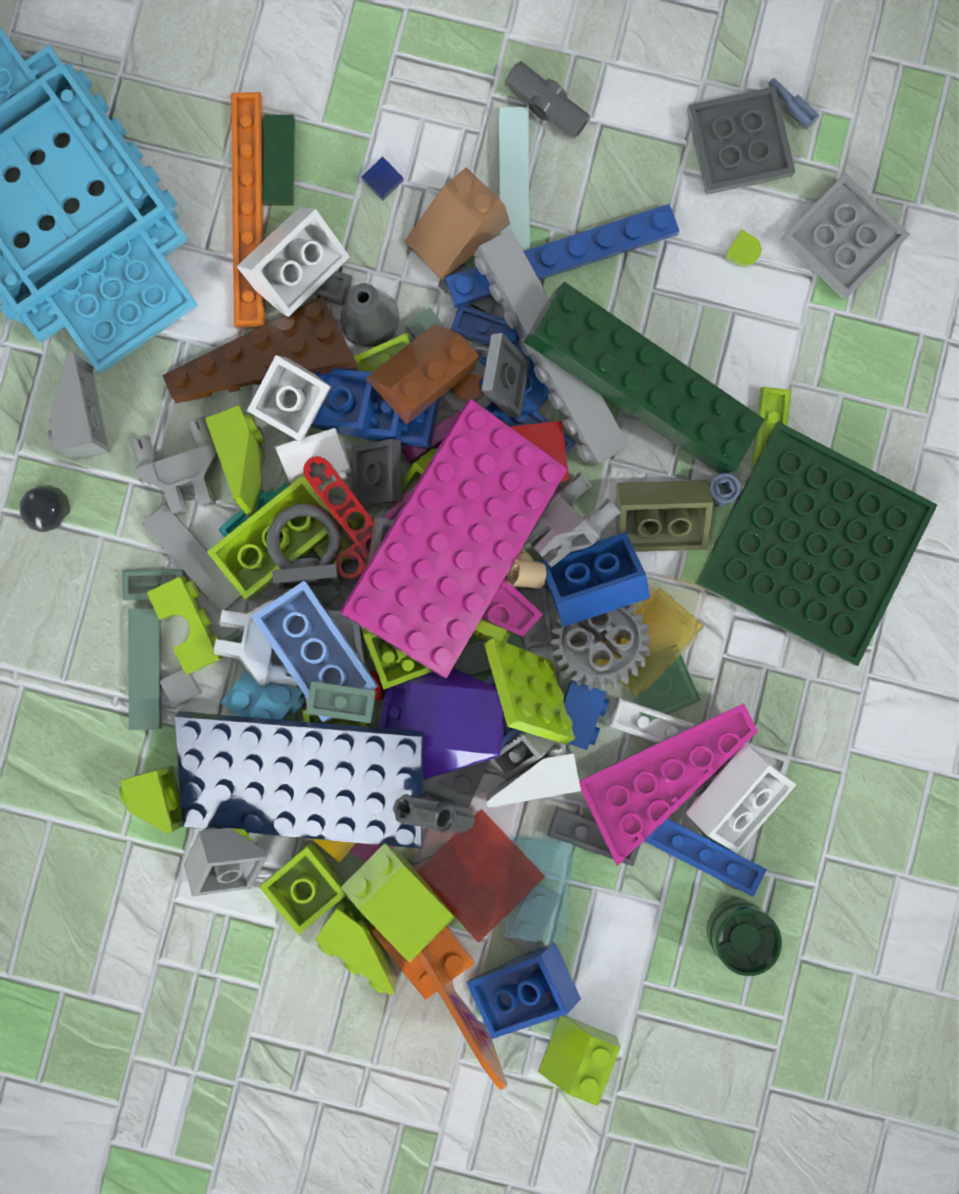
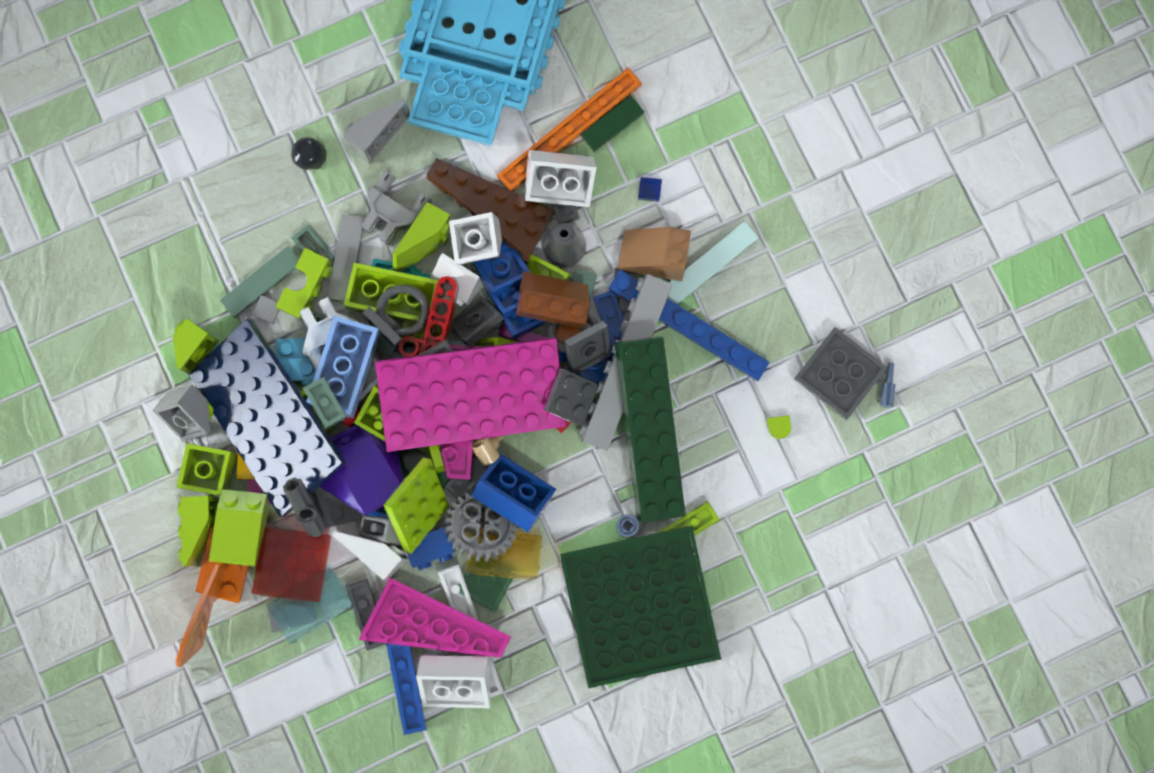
camera: 50 degrees right, 5 degrees down
blue slope [466,942,581,1039] -> none
dark grey piece [505,61,590,139] -> none
light grey connector [527,472,621,567] -> none
lime slope [538,1015,621,1106] -> none
olive slope [616,480,713,552] -> none
dark green wheel [706,899,782,976] -> none
light grey plate [781,173,910,301] -> none
none -> dark grey plate [544,368,598,427]

